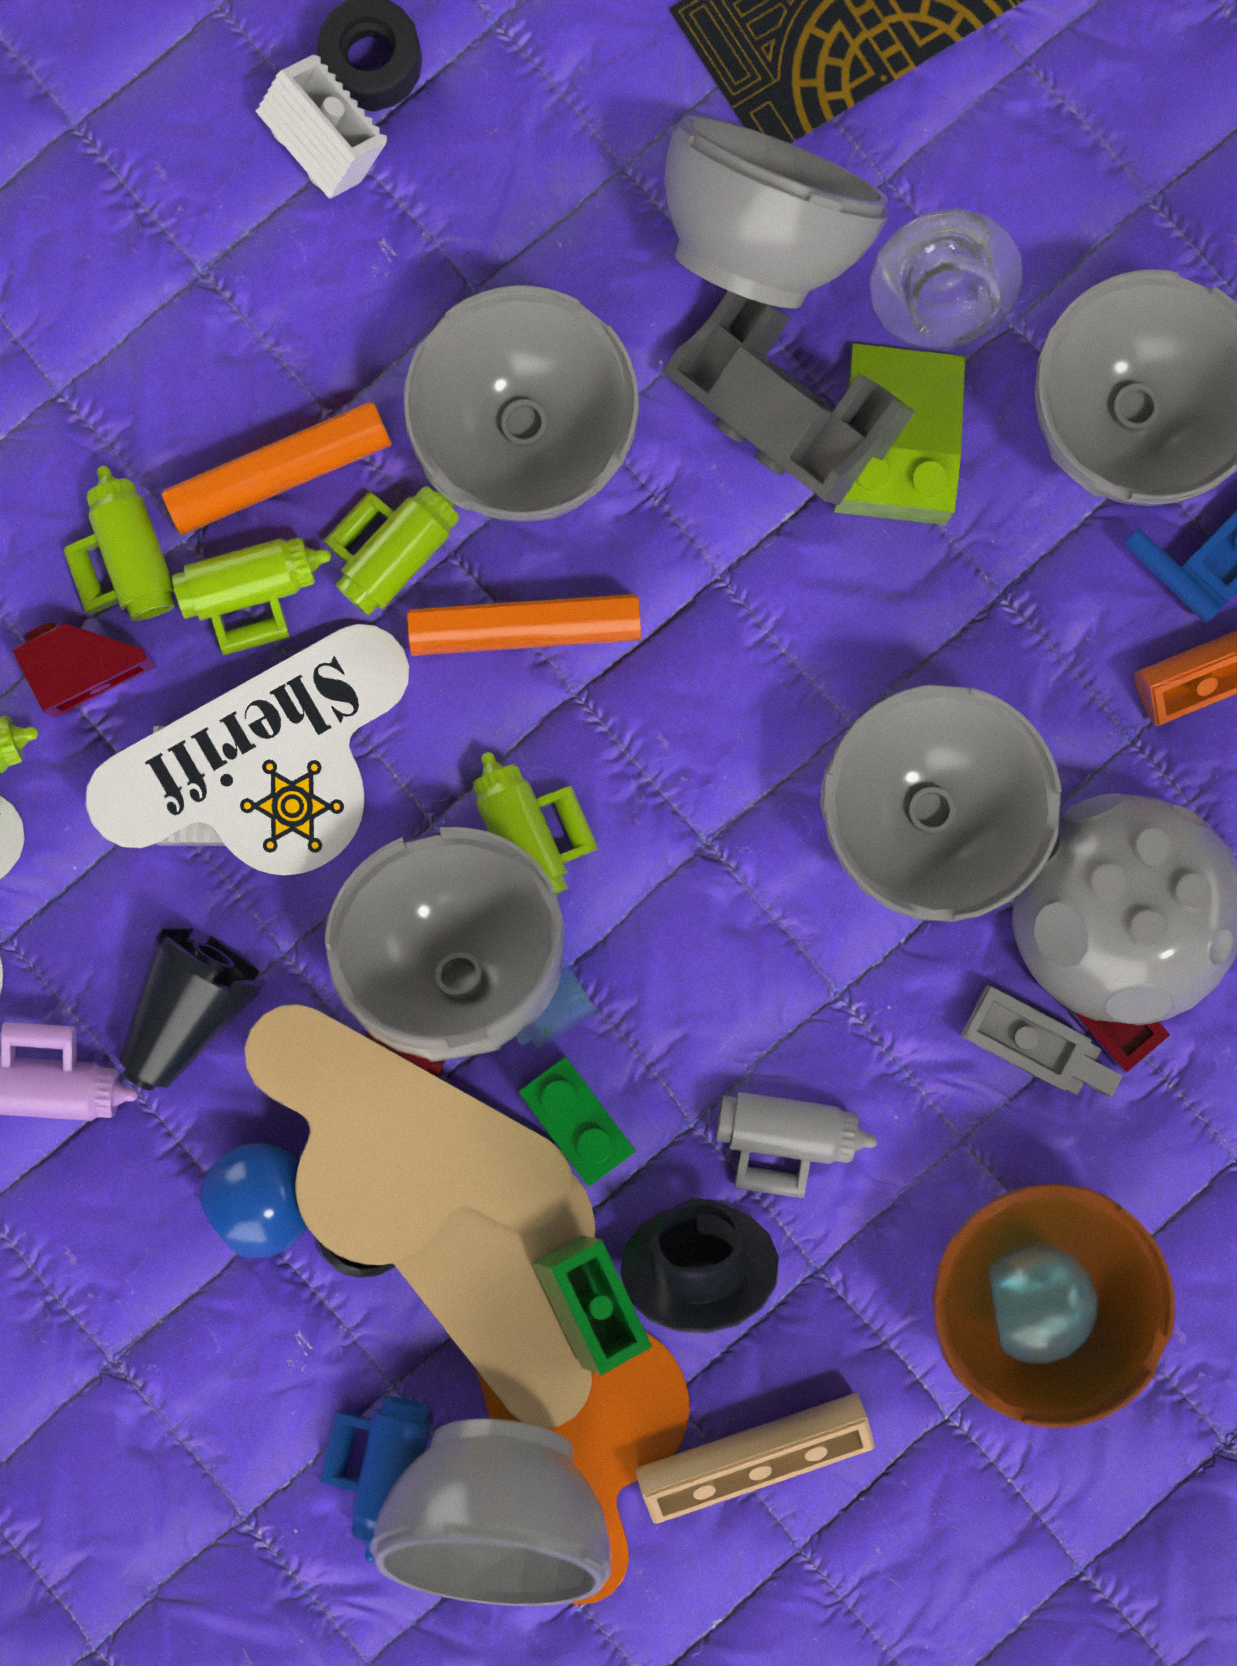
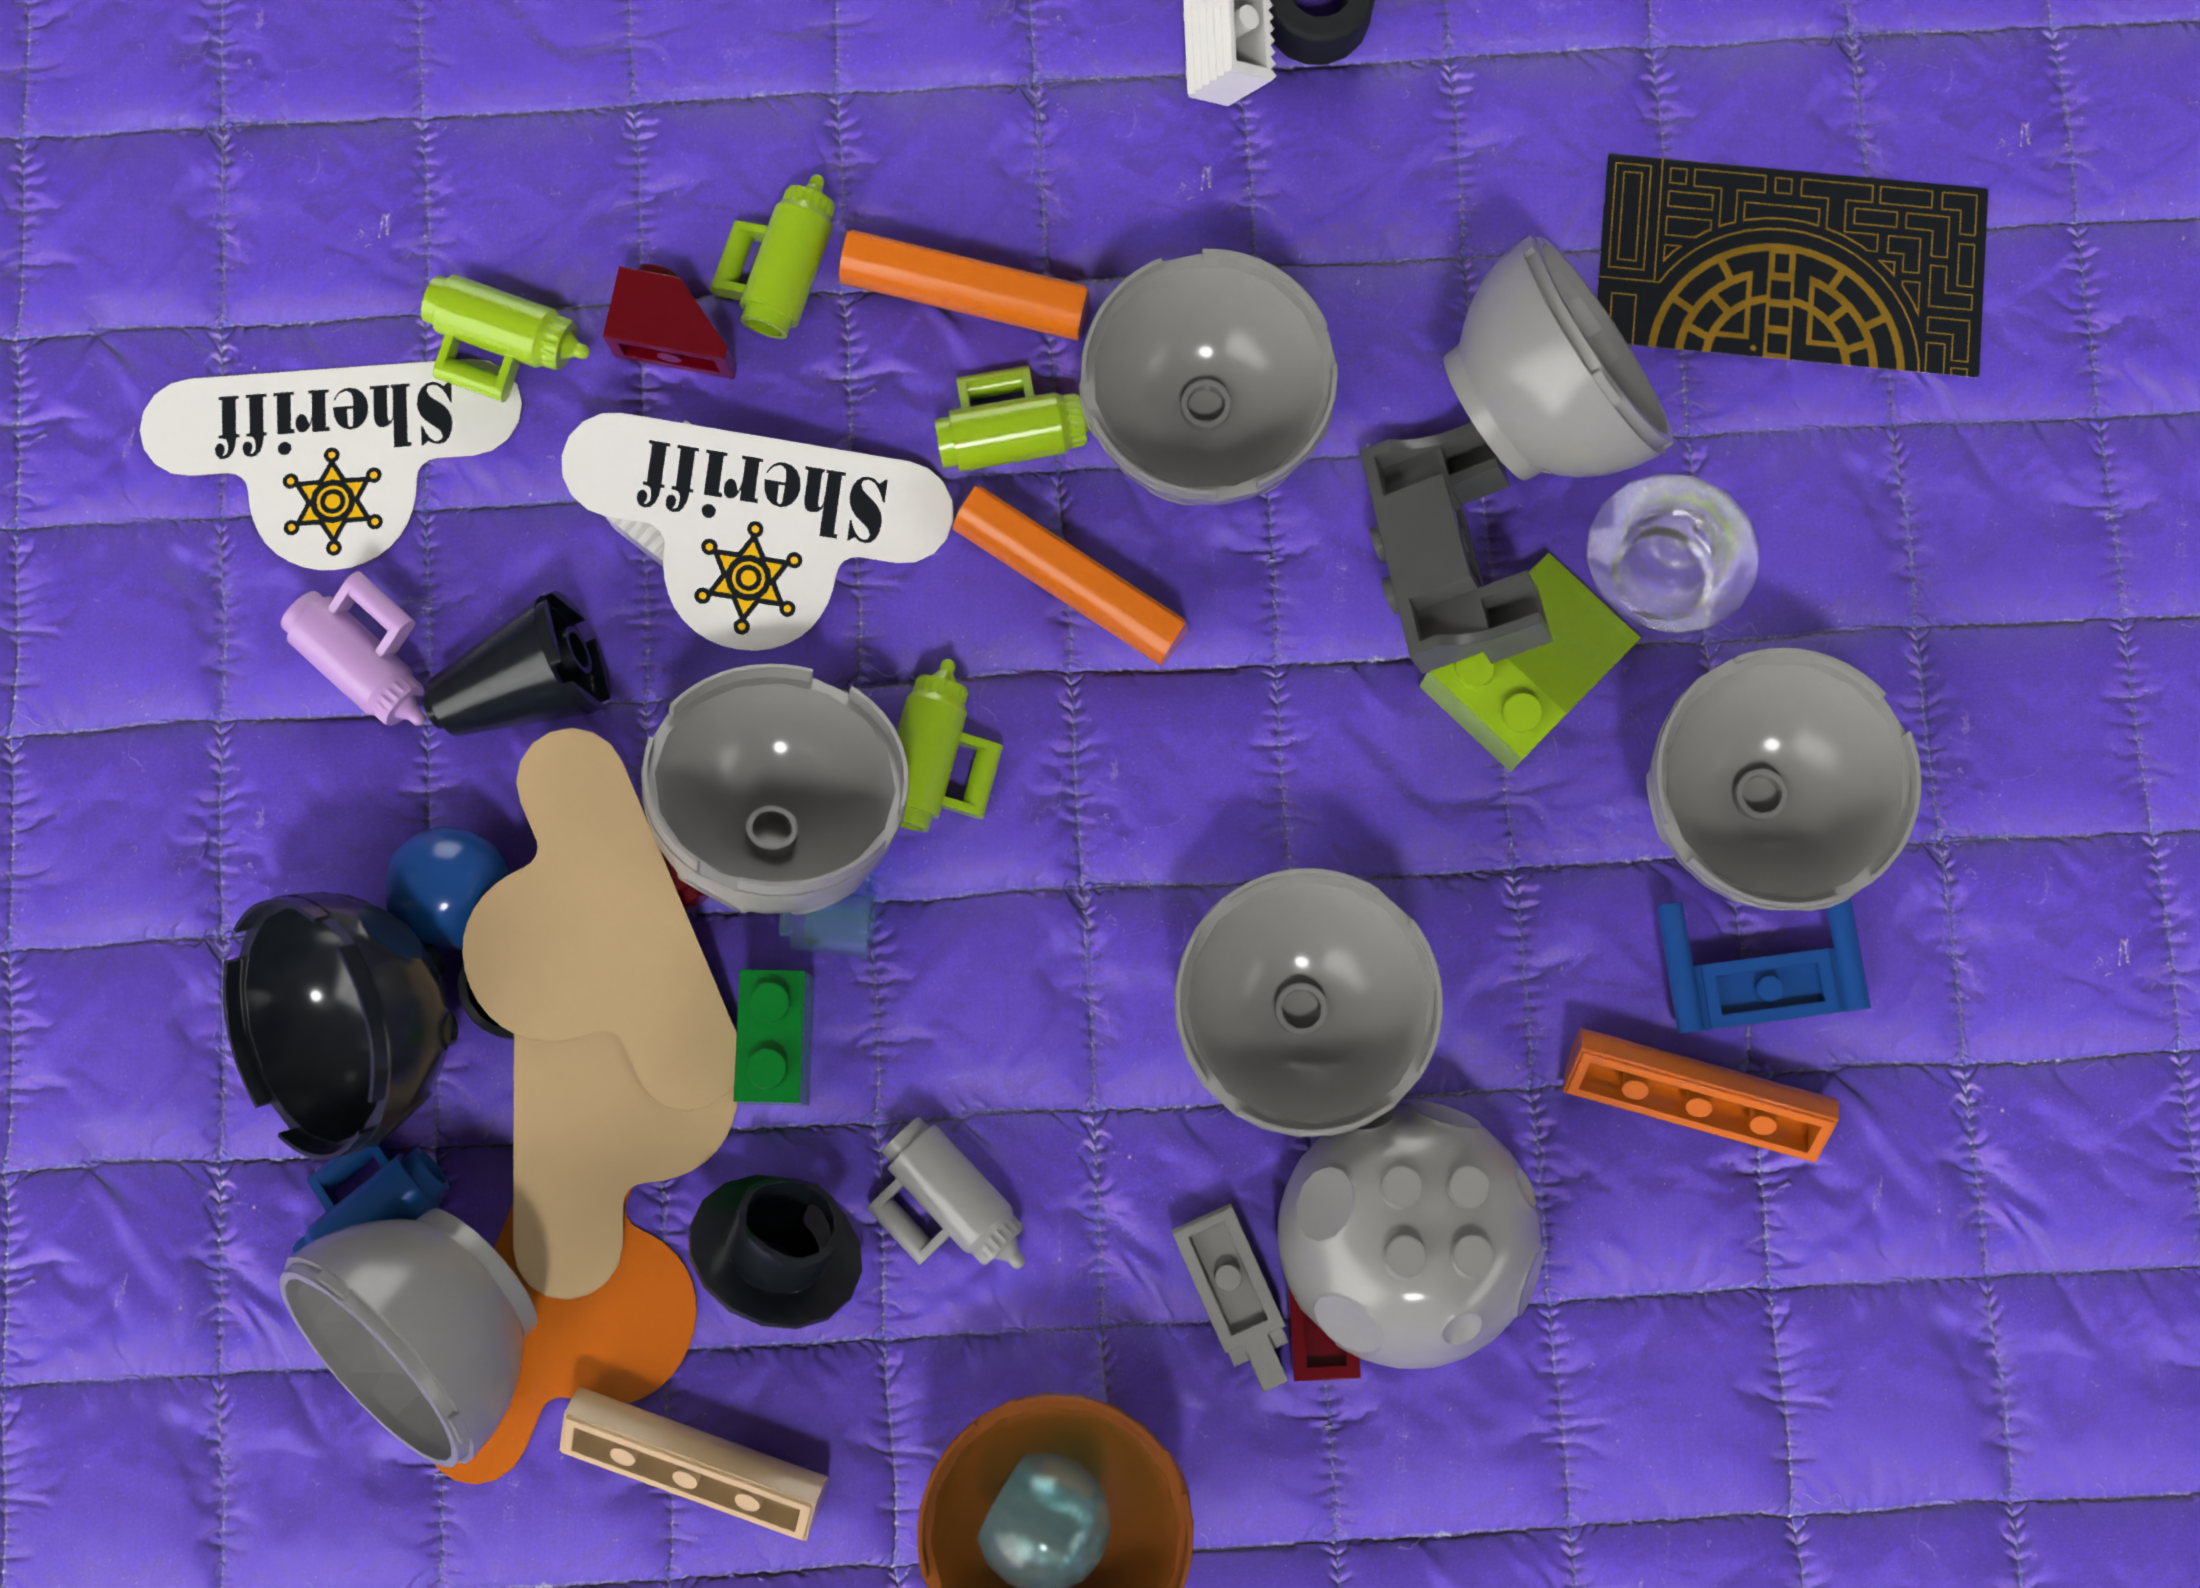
camera: 45 degrees right, 5 degrees down
lime piece [172,538,331,656] -> none
green brick [532,1236,652,1375] -> none
none -> black rock [222,892,458,1160]

